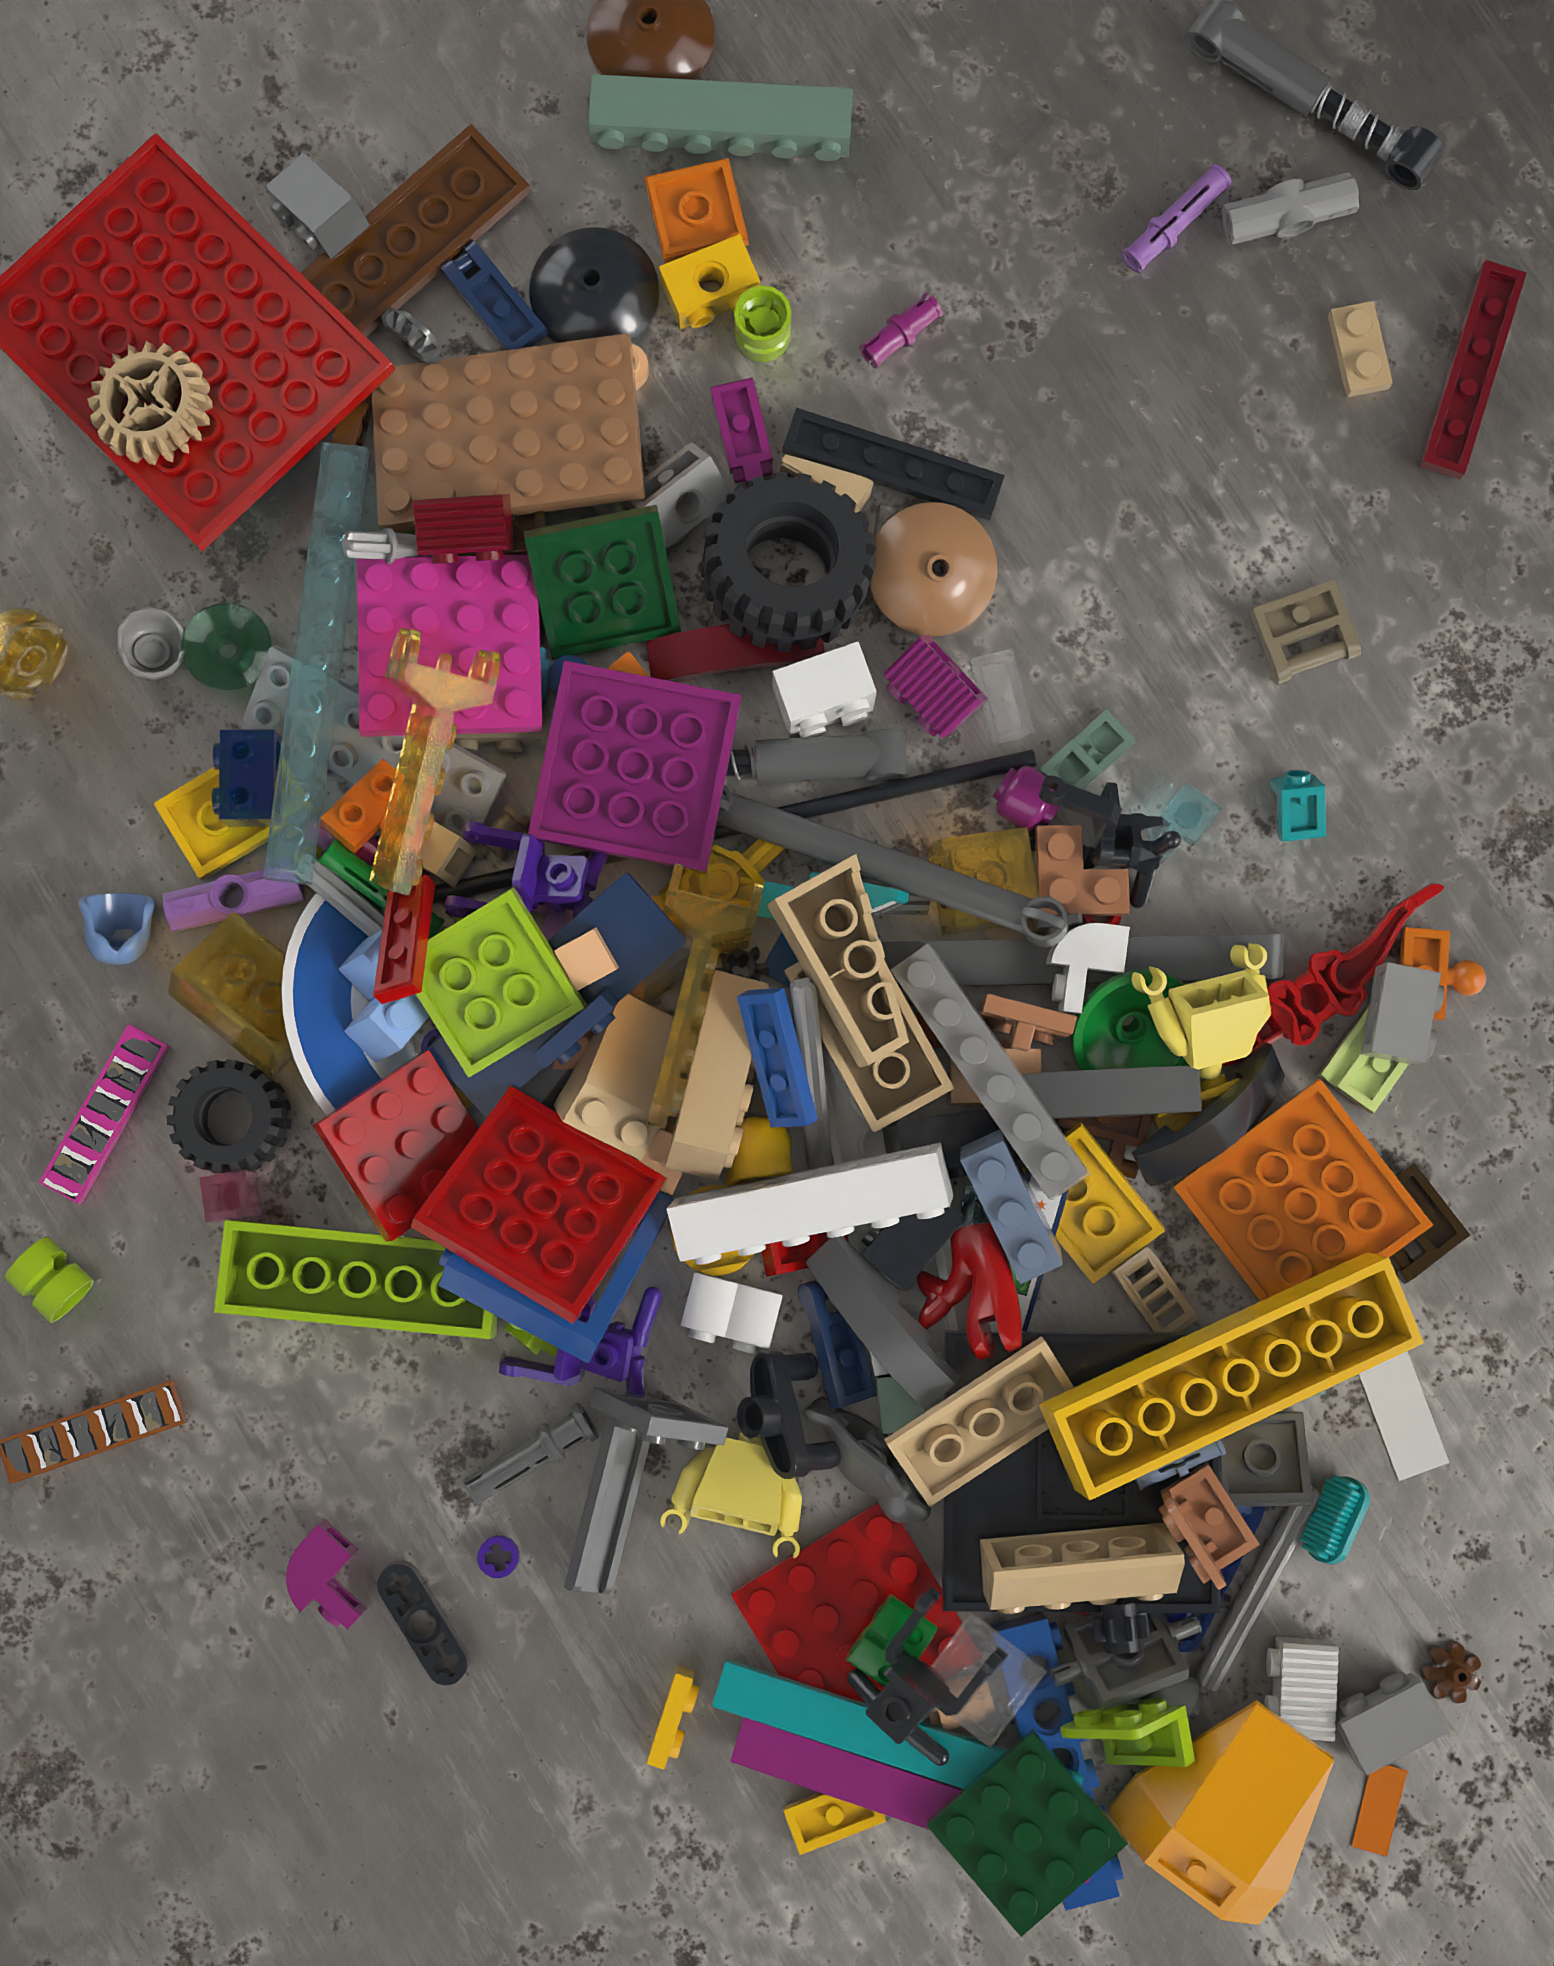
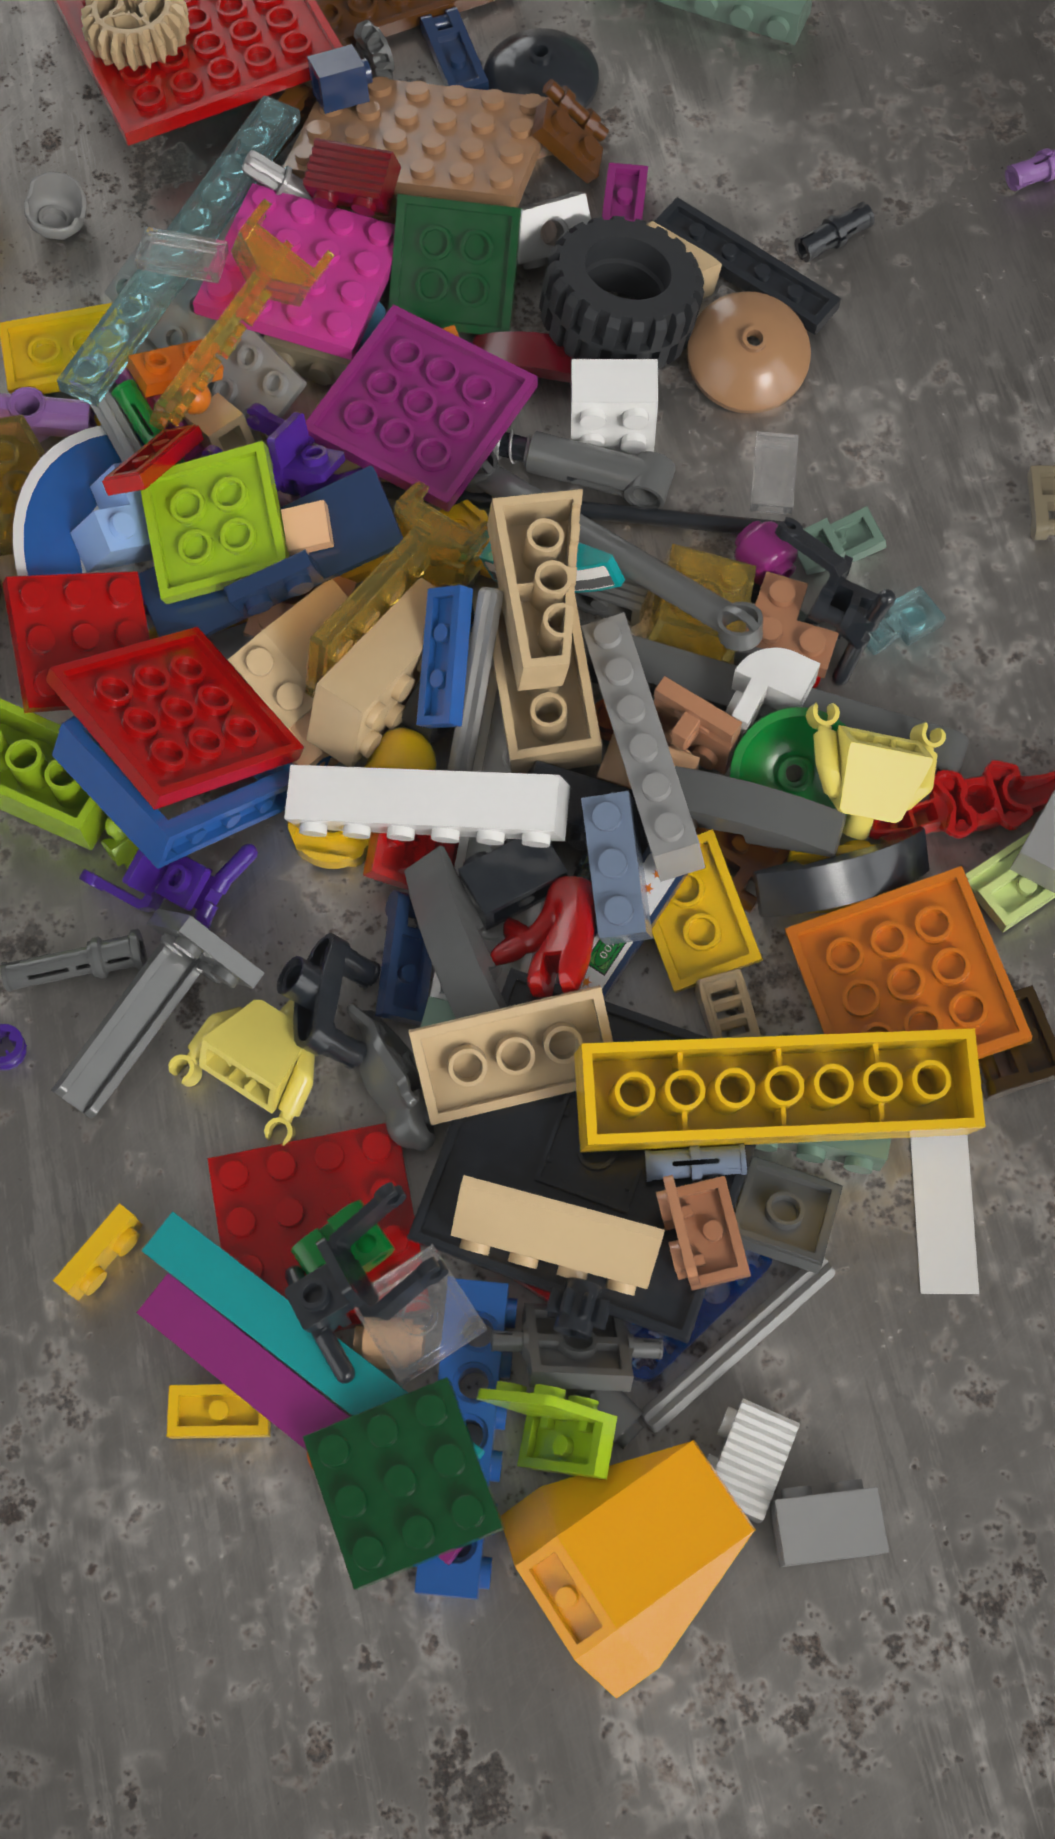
camera: 25 degrees right, 15 degrees down
clear green dish [181,603,272,691] -> none
clear blue brick [212,729,283,827] -> none
orange plate [644,158,749,264] -> none
yellow brick [659,234,760,330] -> none
white brick [680,1272,783,1355] -> none
lime wheel [734,285,792,363] -> none
magenta pin [859,293,943,369] -> none
magenta brick [883,635,988,738] -> none
teal bracket [1270,770,1326,842] -> none
teal piece [1300,1475,1370,1565] -> none
orange sticker [1351,1765,1408,1857] -> none
reddish brown plant [1420,1641,1481,1704] -> none
none -> clear tile [134,226,229,284]
none -> dark blue brick [307,44,373,114]
none -> reddish brown plate [531,79,609,184]
none -> black pin [794,202,875,262]

